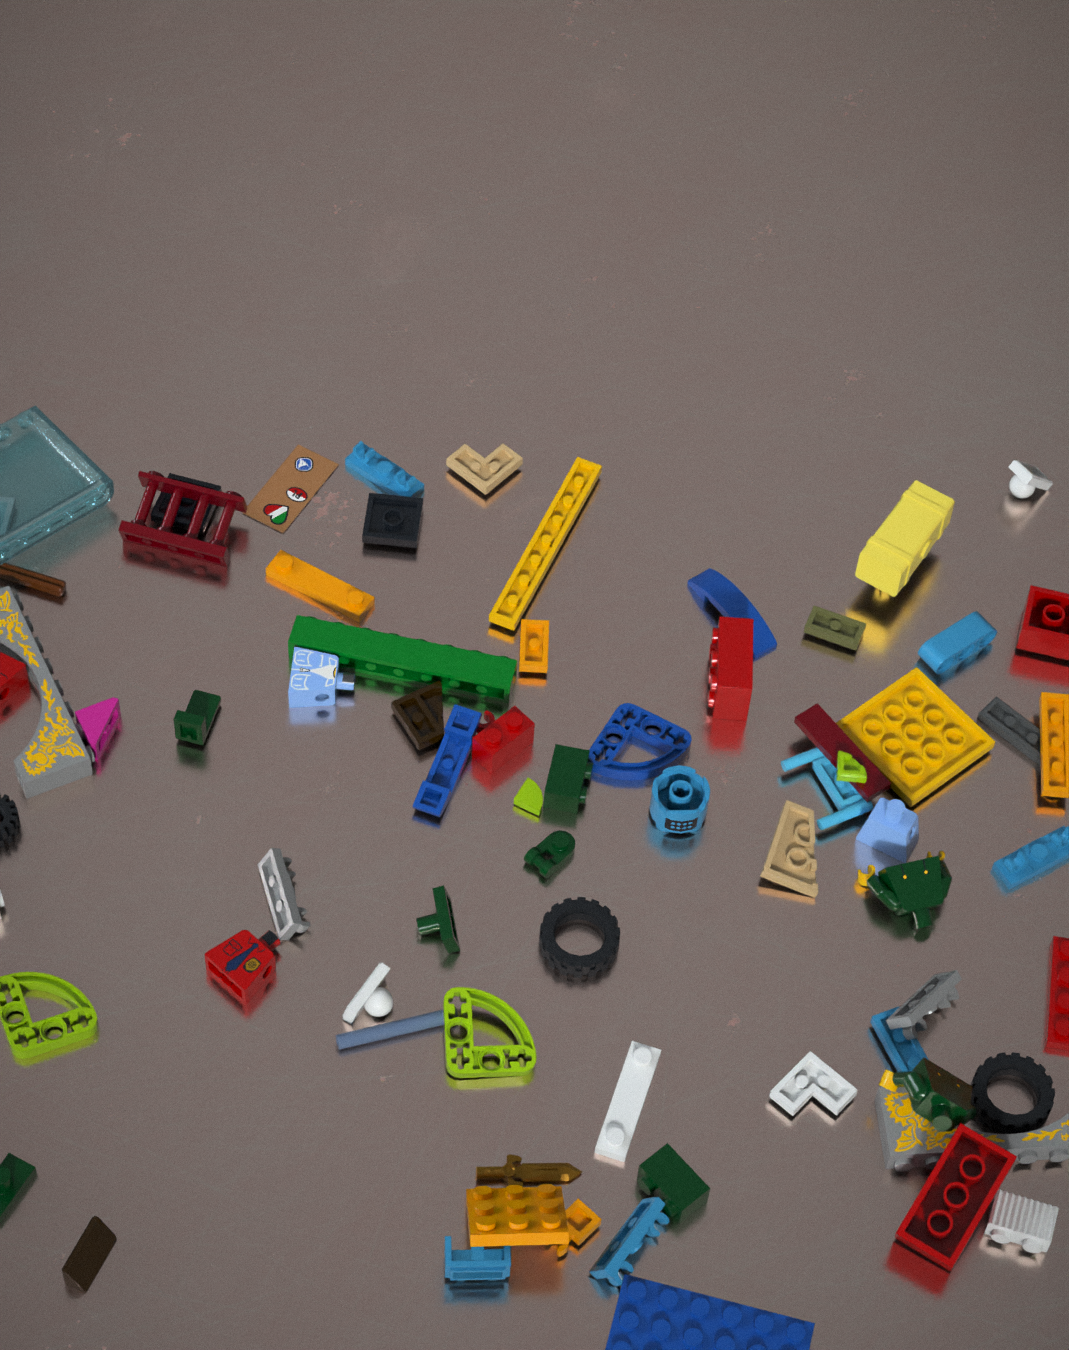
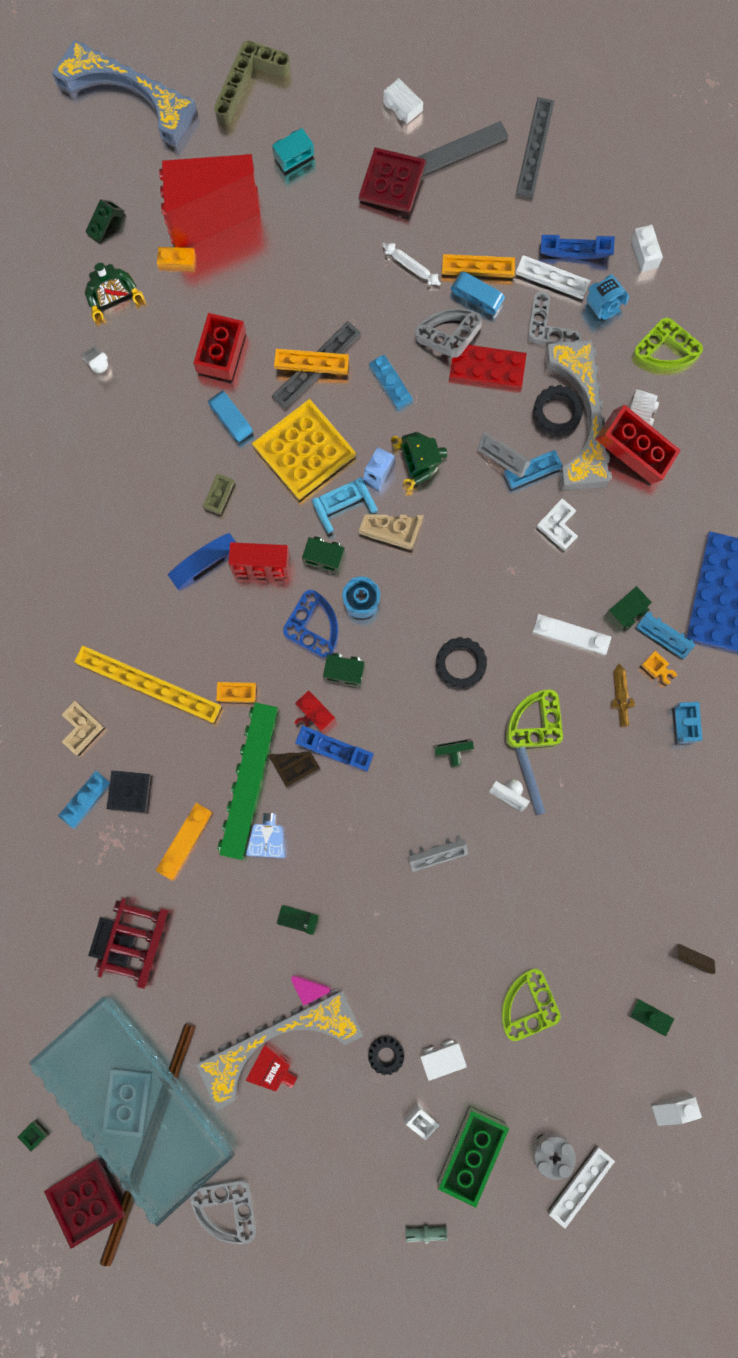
camera: 85 degrees left, 25 degrees up
red torso [204,930,280,1005] -> none
medium nougat sticker [242,444,339,533] -> none
light orange plate [466,1184,569,1247] -> none
lime tile [513,778,543,816] -> none
dark green plate [524,830,575,879] -> none
dark red tile [794,703,891,803] -> none
lime tile [836,751,867,783] -> none
light yellow piece [855,480,955,597] -> none
dark green torso [878,1057,977,1132] -> none
none -> dark green brick [302,536,345,573]

